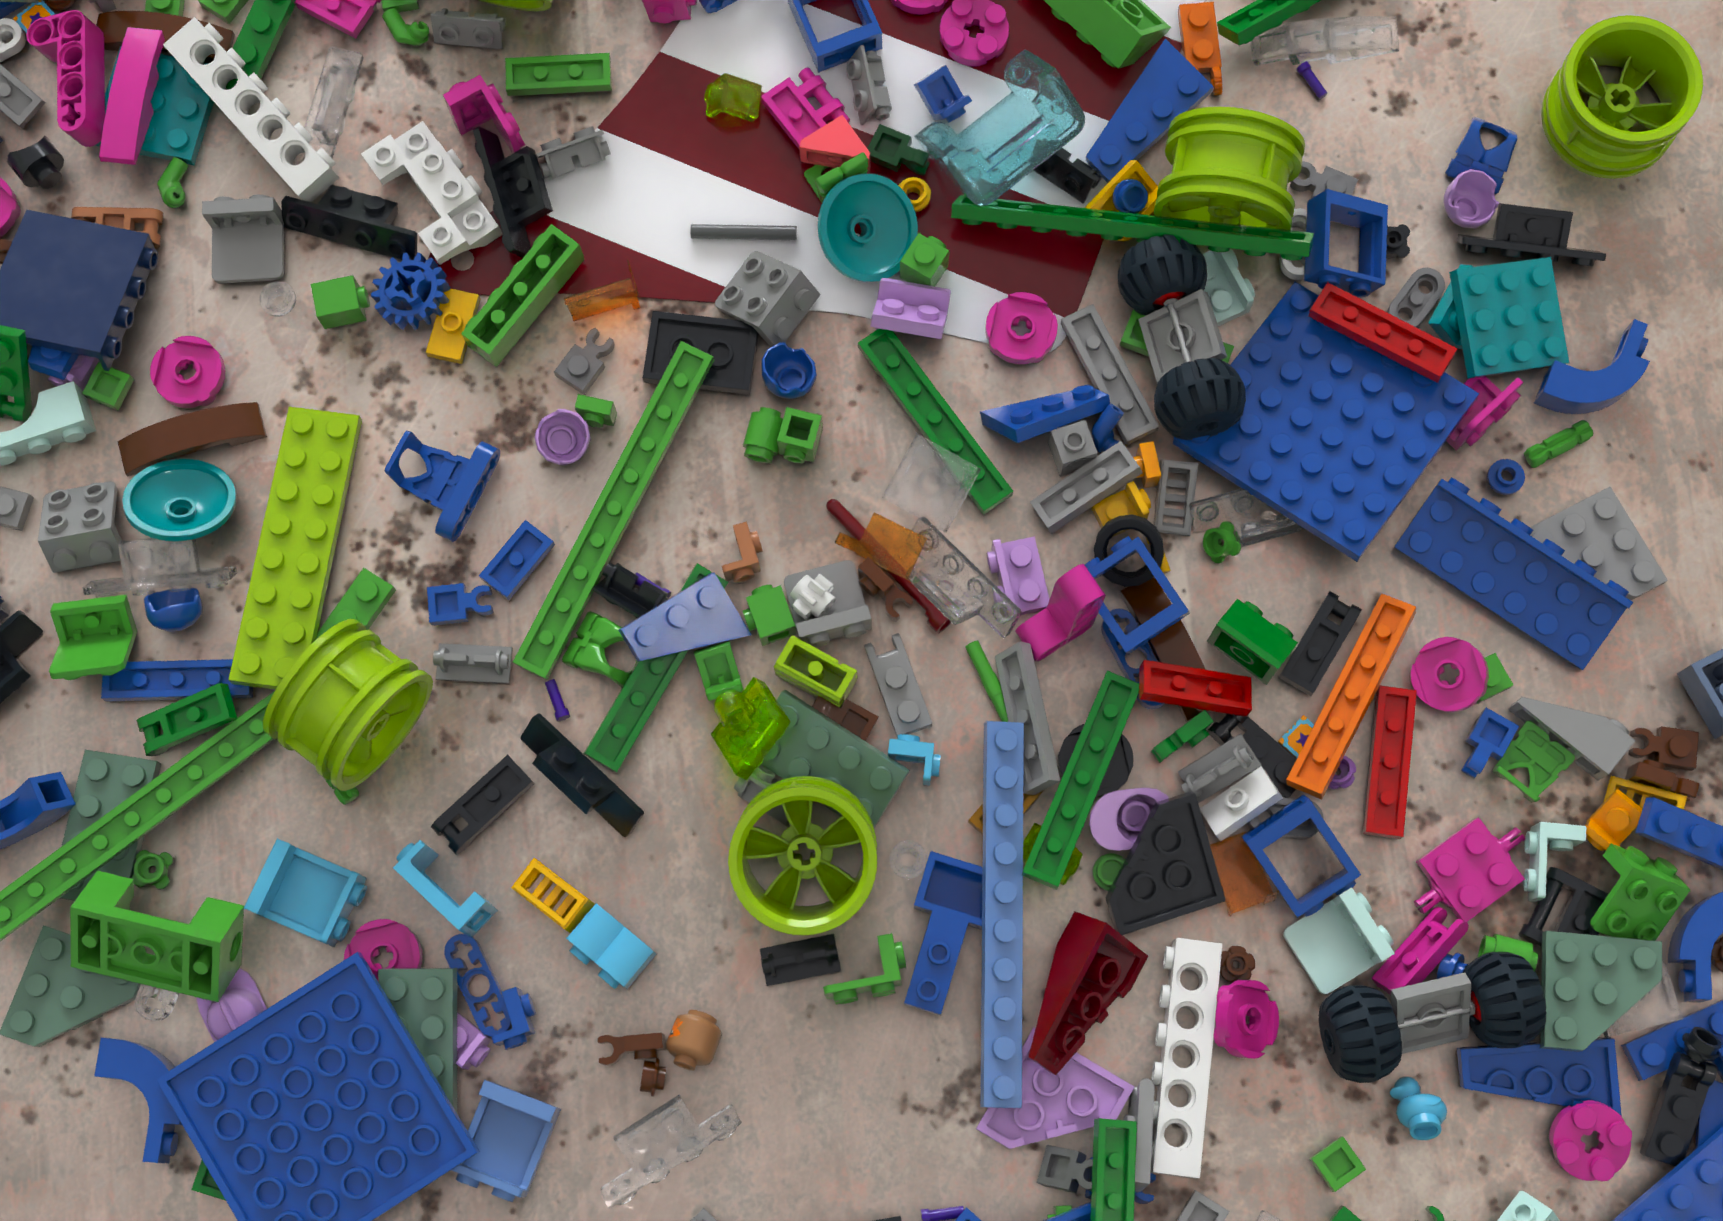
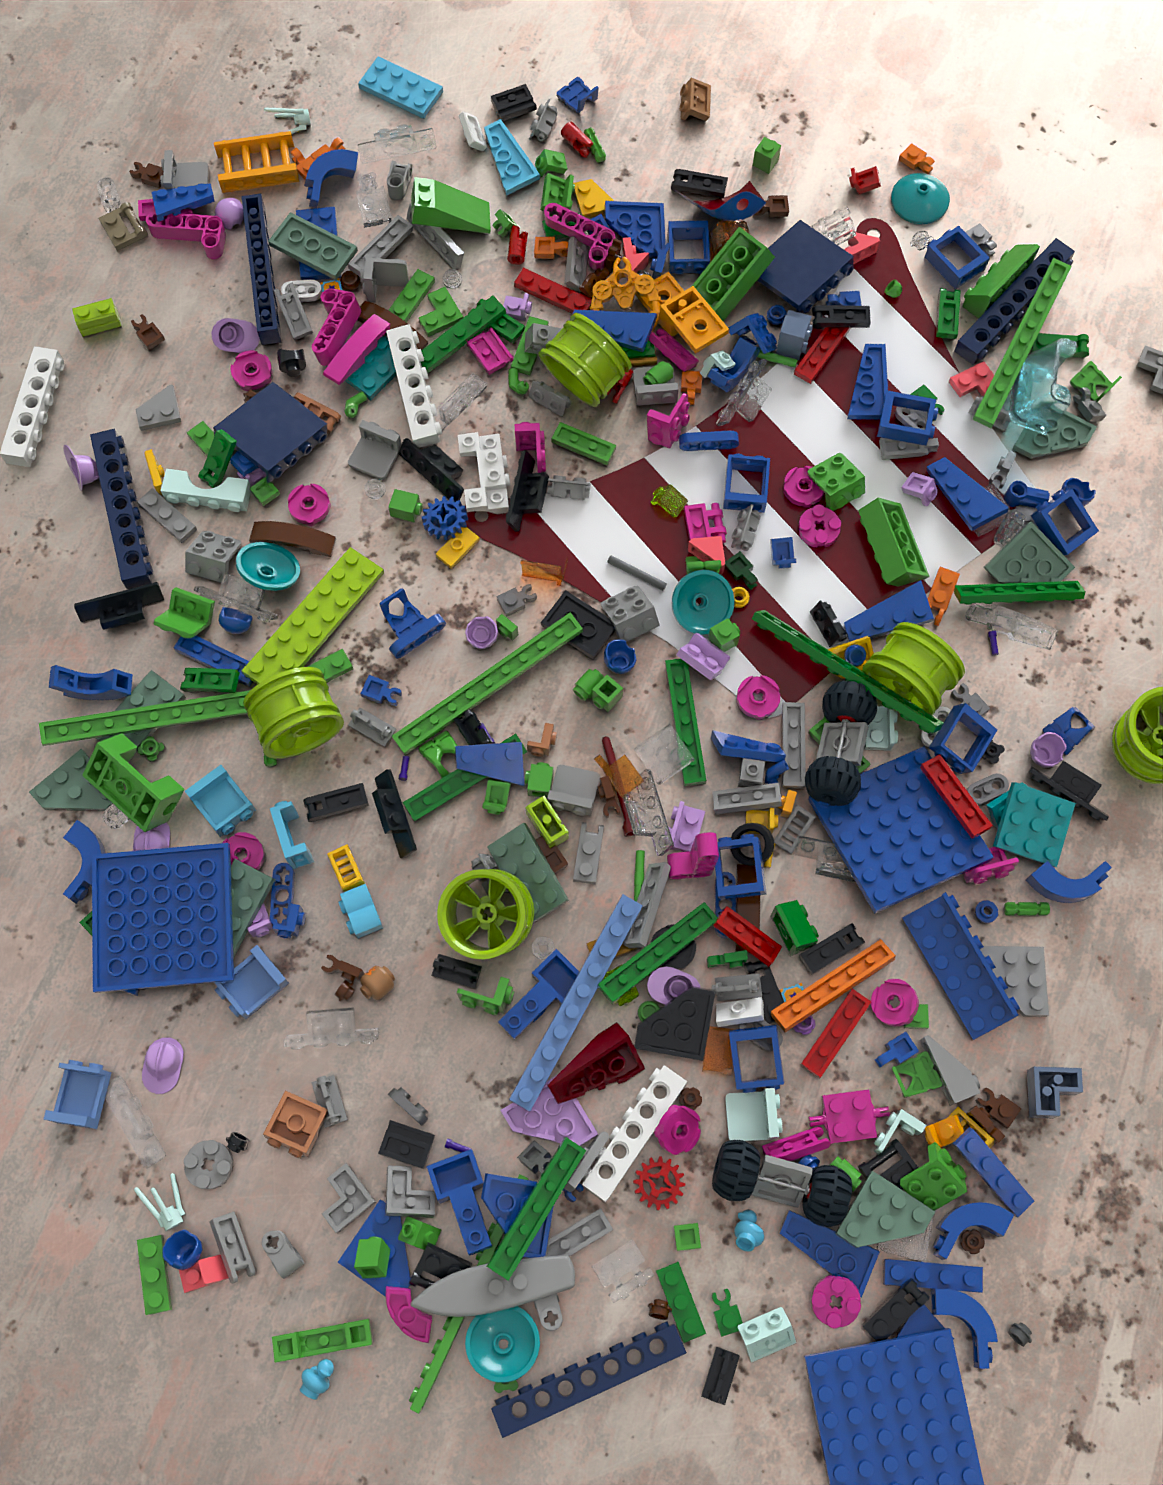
camera: 25 degrees right, 5 degrees down
bright green brick [461,224,585,367] -> none
blue plate [479,520,555,600] -> none
clear neon green plate [711,677,791,780] -> none
white gear [790,574,836,620] -> none
medium azure bracket [888,734,941,786] -> none
clear light blue windscreen [914,49,1085,206] -> none
bright green plate [1203,521,1241,563] -> none
black plate [1682,1027,1721,1063] -> none
none -> flat silver plate [387,1087,428,1126]
none -> red gear [633,1156,686,1211]

